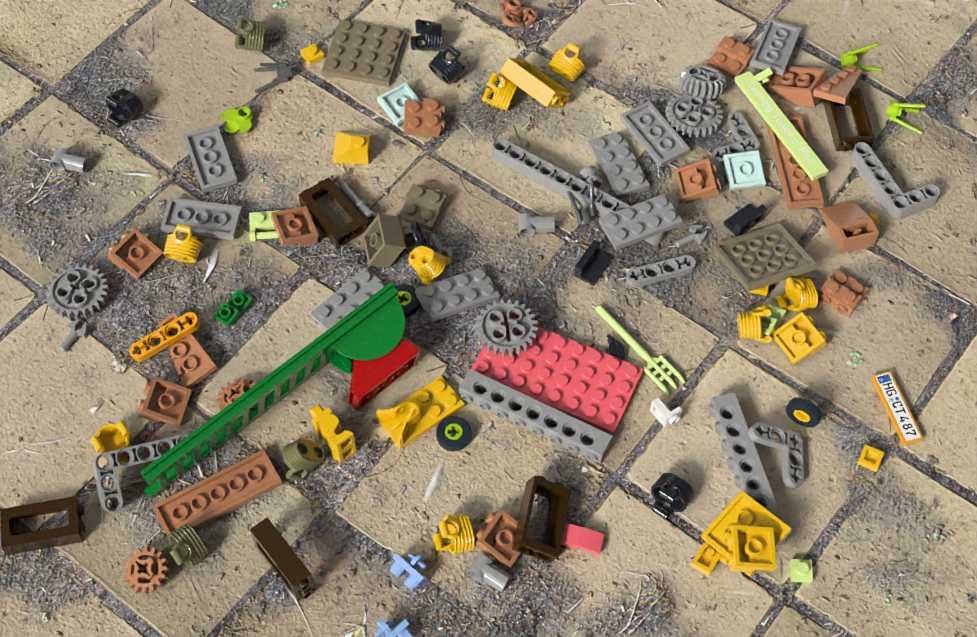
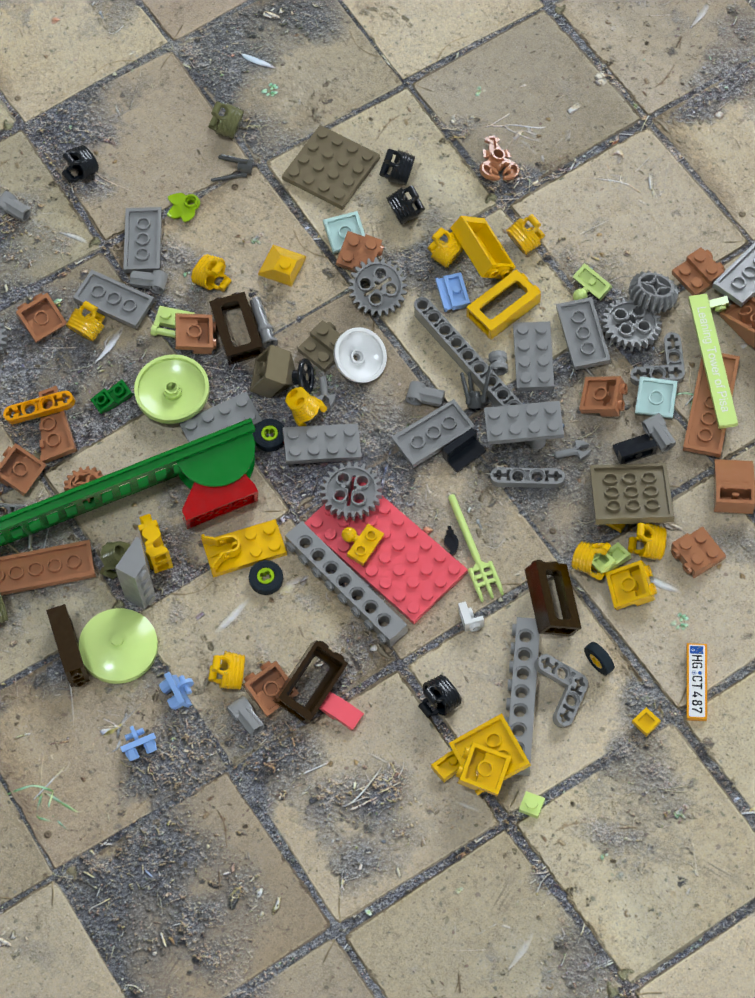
camera: 25 degrees right, 5 degrees up
yellow plate [300,43,324,65] -> none
none -> yellowish green dish [79,608,158,684]
none -> light grey slope [115,537,156,610]
none -> light grey piece [130,270,168,294]
none -> yellowish green dish [134,354,210,424]
none -> yellow piece [191,254,231,292]
none -> white dish [334,327,387,383]
none -> yellow plate [341,524,384,566]
none -> light grey gear [348,257,408,317]
none -> light grey plate [391,399,475,468]
none -> light blue plate [435,272,470,312]
none -> yellow piece [466,269,541,340]
none -> dark brown piece [524,560,582,636]
none -> yellowish green plate [573,263,612,301]
none -> light grey piece [641,413,676,452]

